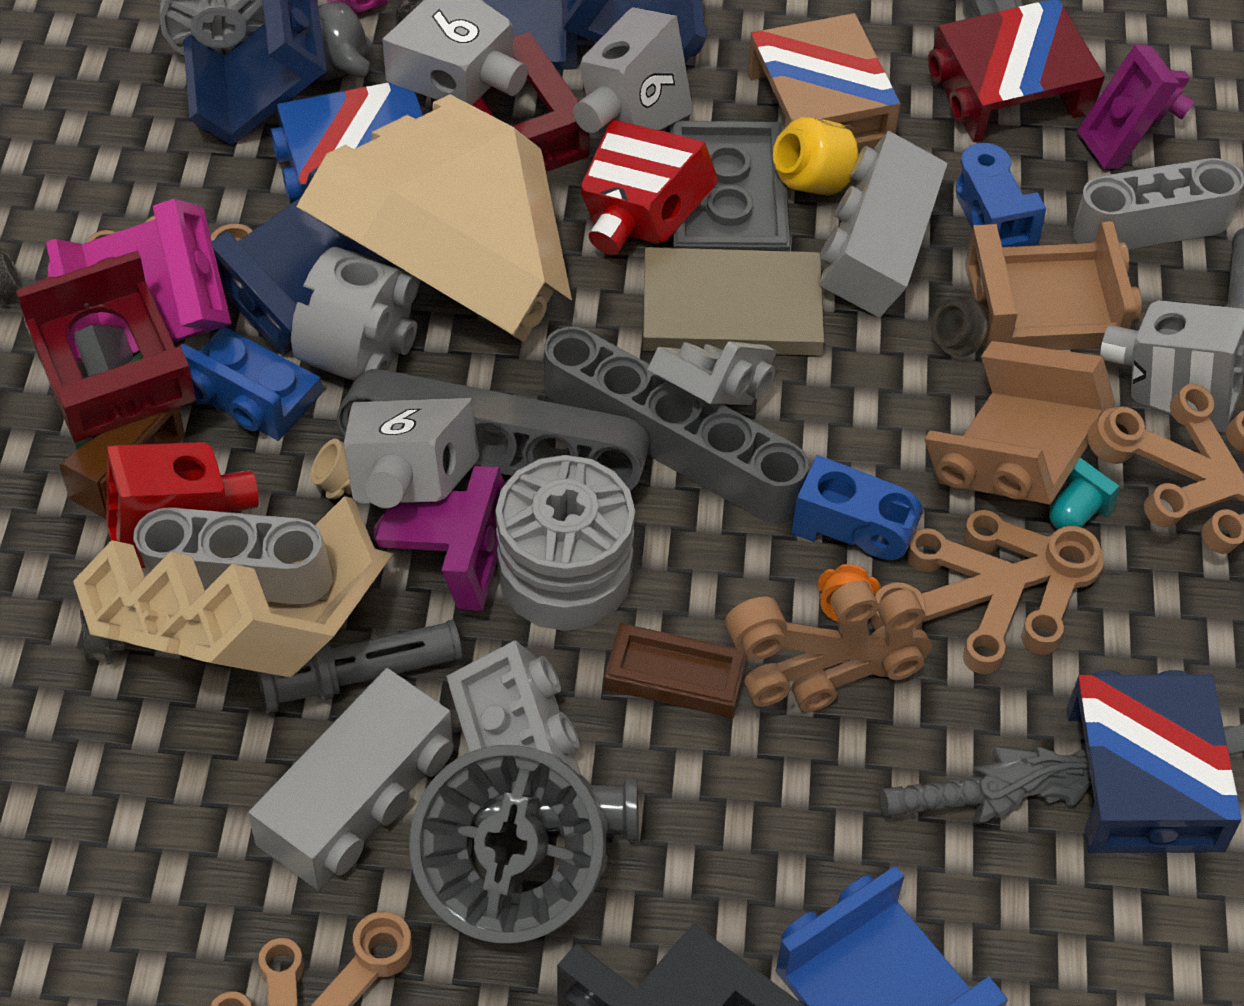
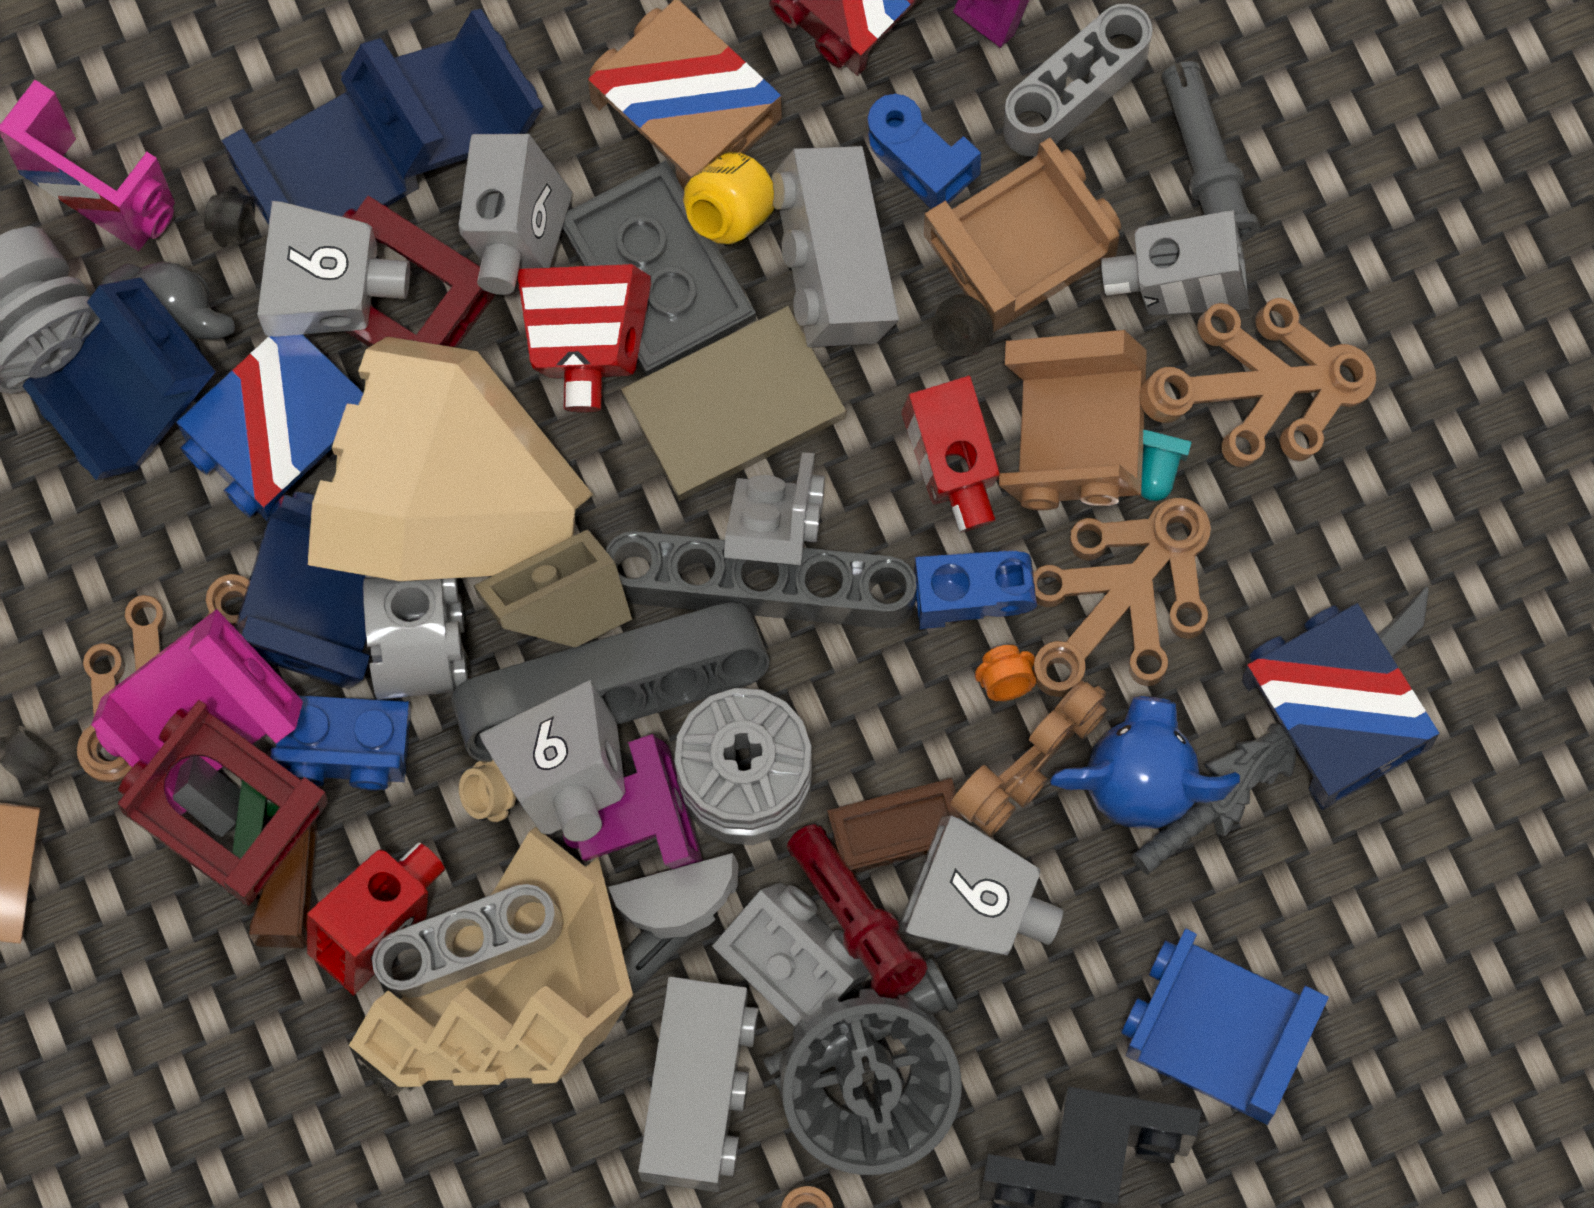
camera: 25 degrees left, 20 degrees up
none -> dark tan slope [474,529,632,648]
none -> light grey tile [608,853,738,939]
none -> dark red pin [787,824,927,999]
none -> light grey torso [898,816,1064,955]
none -> red torso [901,375,1000,533]
none -> blue piece [1050,696,1240,829]

